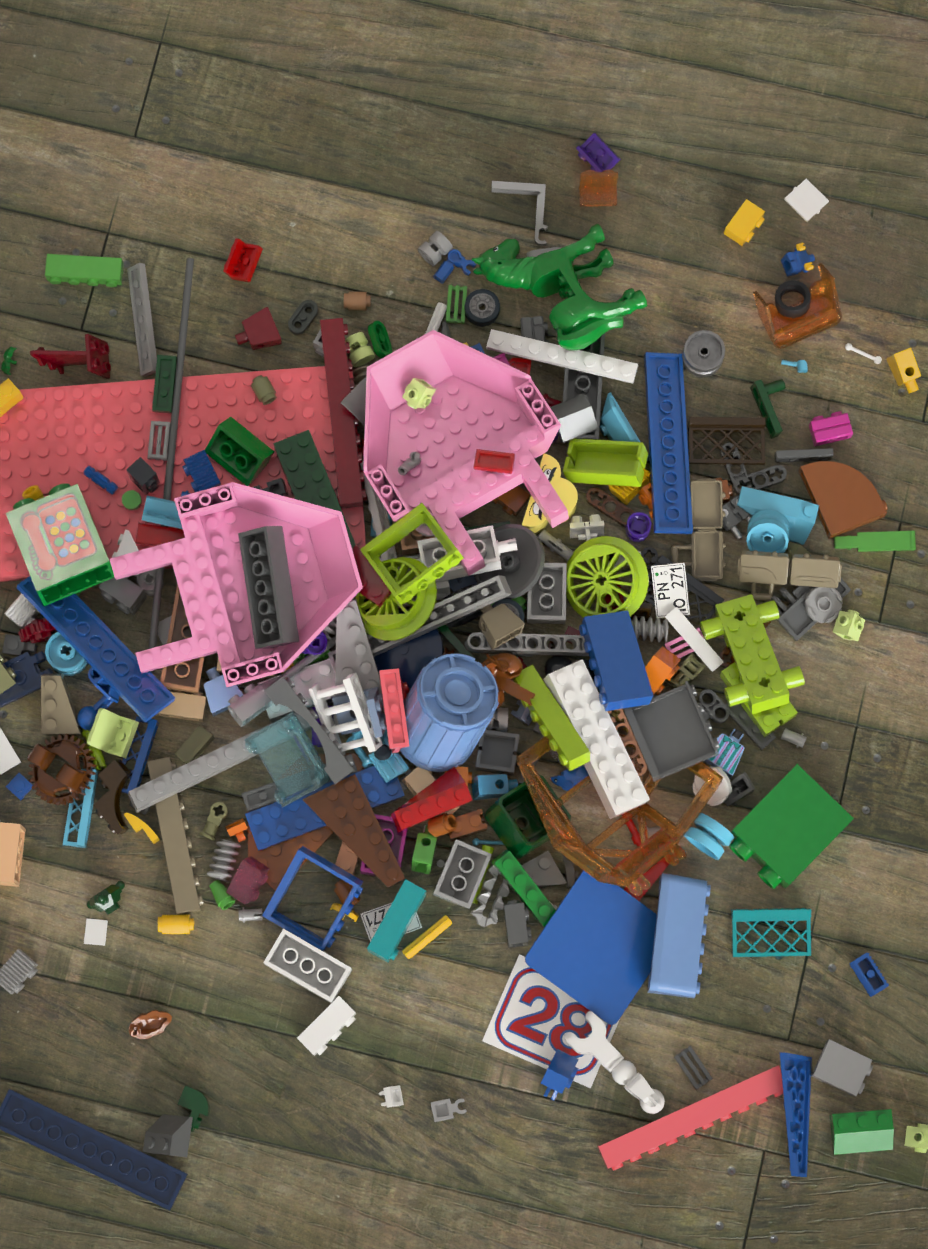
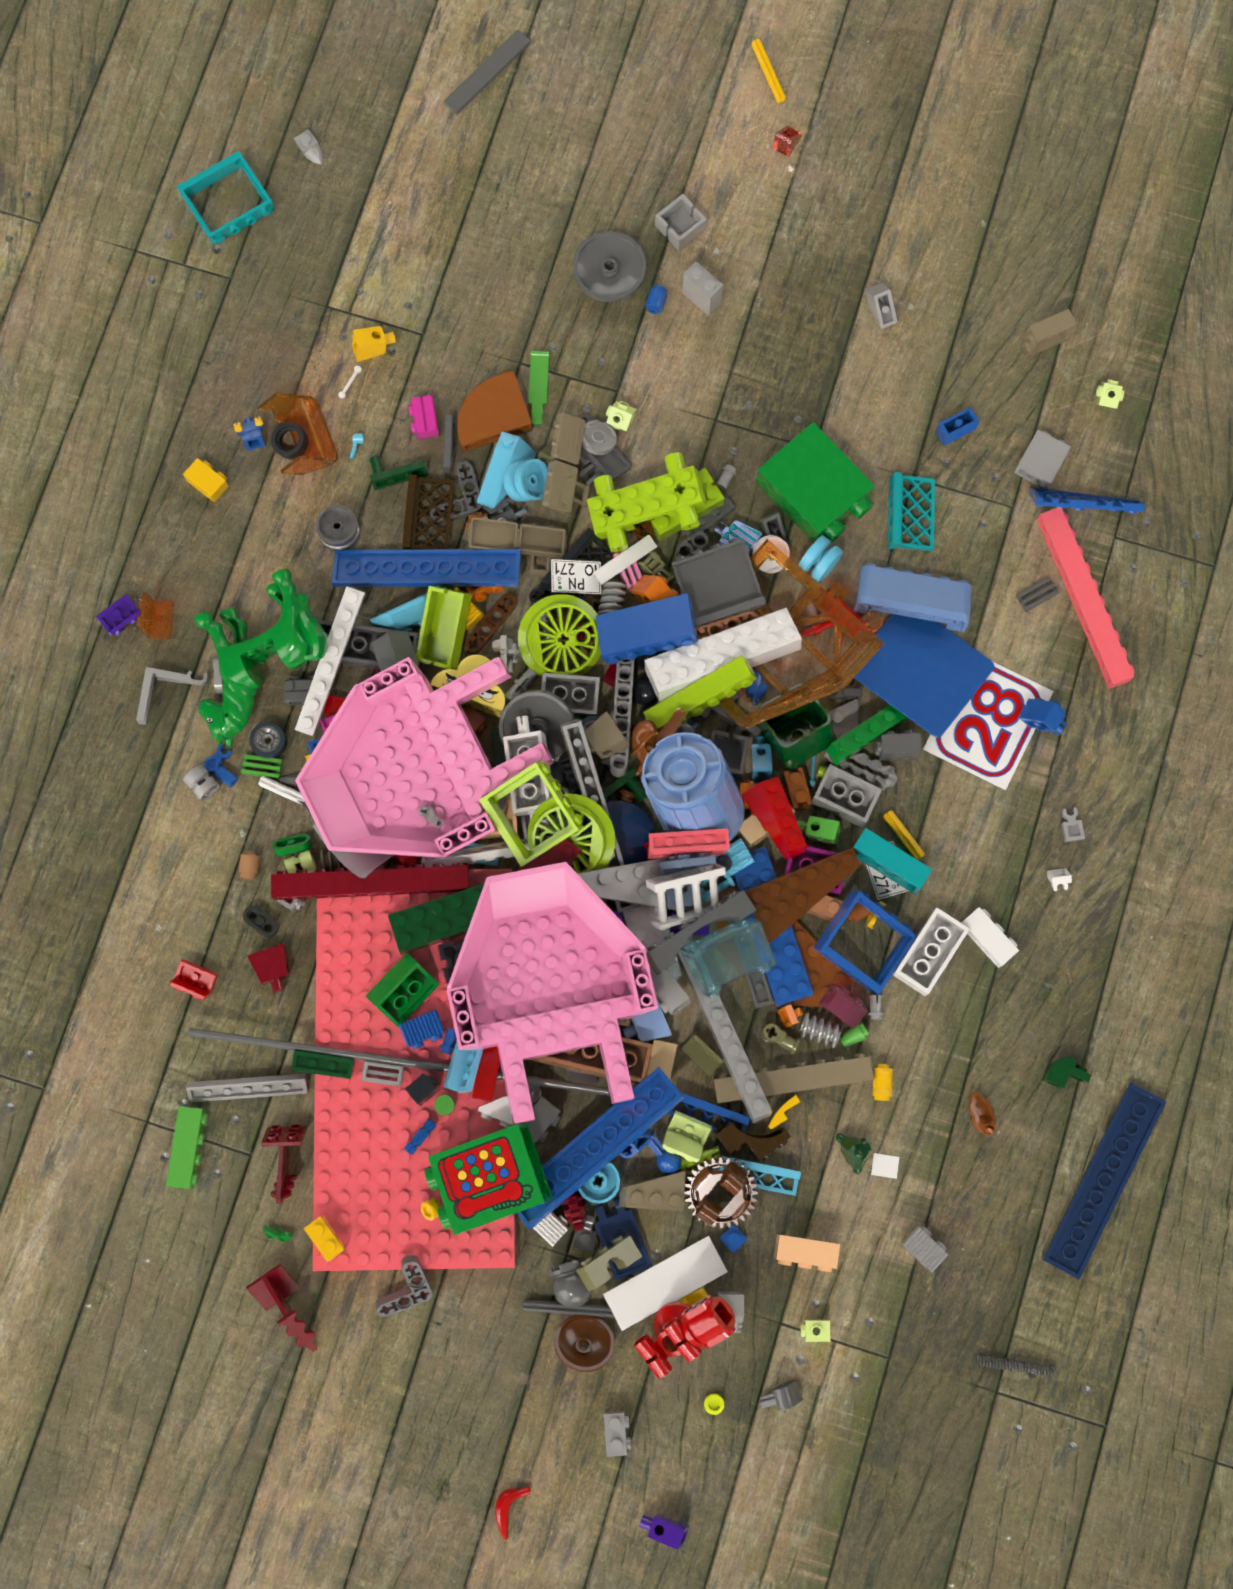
camera: 85 degrees left, 0 degrees up
dark grey slope [143,1114,193,1157] -> none
dark grey brick [238,526,300,649] -> none
olive brick [251,375,277,405] -> none
yellowish green brick [402,378,436,409] -> none
dark orange brick [427,813,457,837] -> none
red tile [473,449,515,474] -> none
white piece [564,1011,665,1114] -> none
dark purple wheel [625,512,652,542] -> none
white piece [784,179,829,222] -> none
green slope [829,1109,894,1155] -> none

